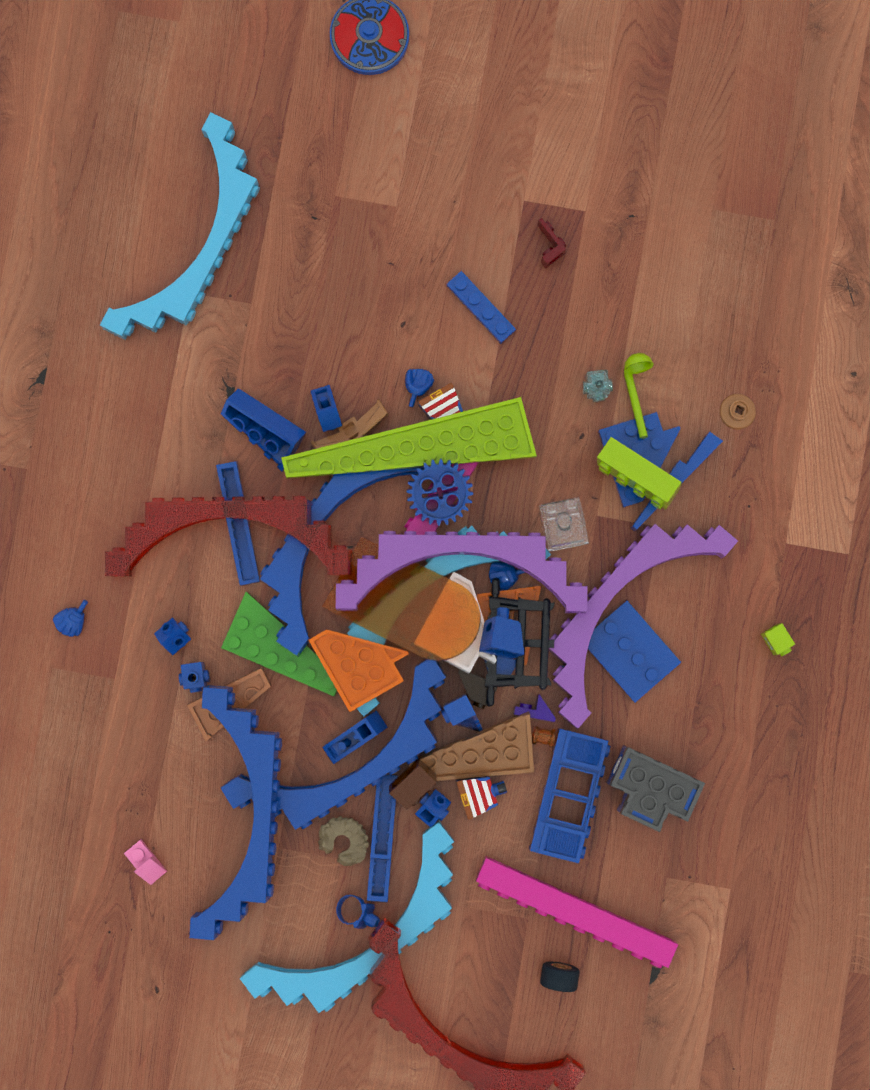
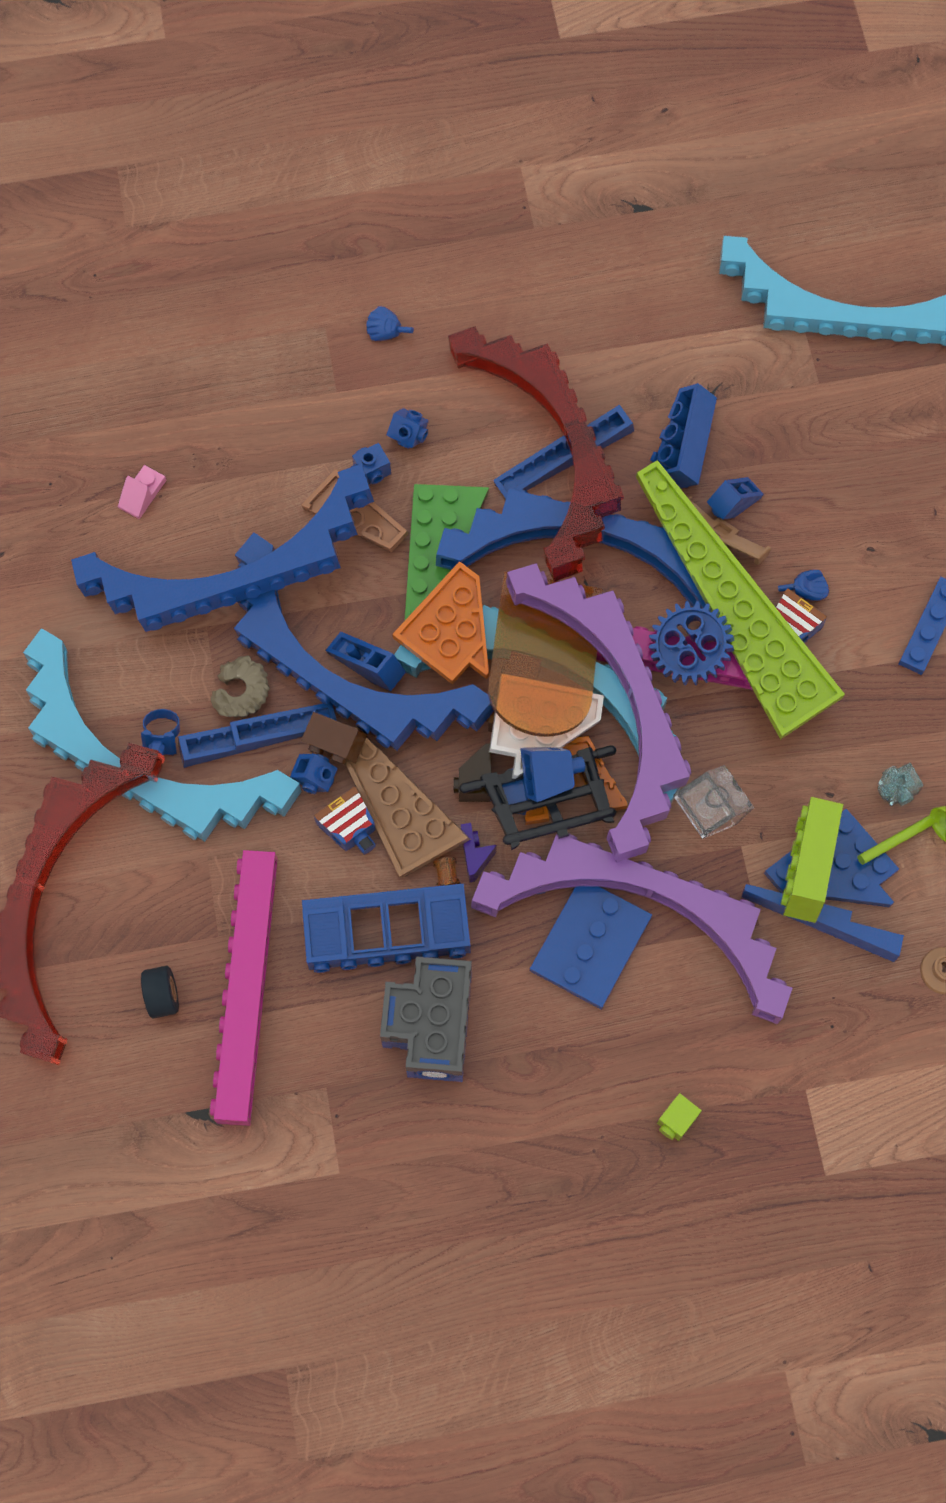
camera: 70 degrees right, 15 degrees down
blue wedge [441,694,483,732] -> none
blue piece [489,562,526,591] -> none

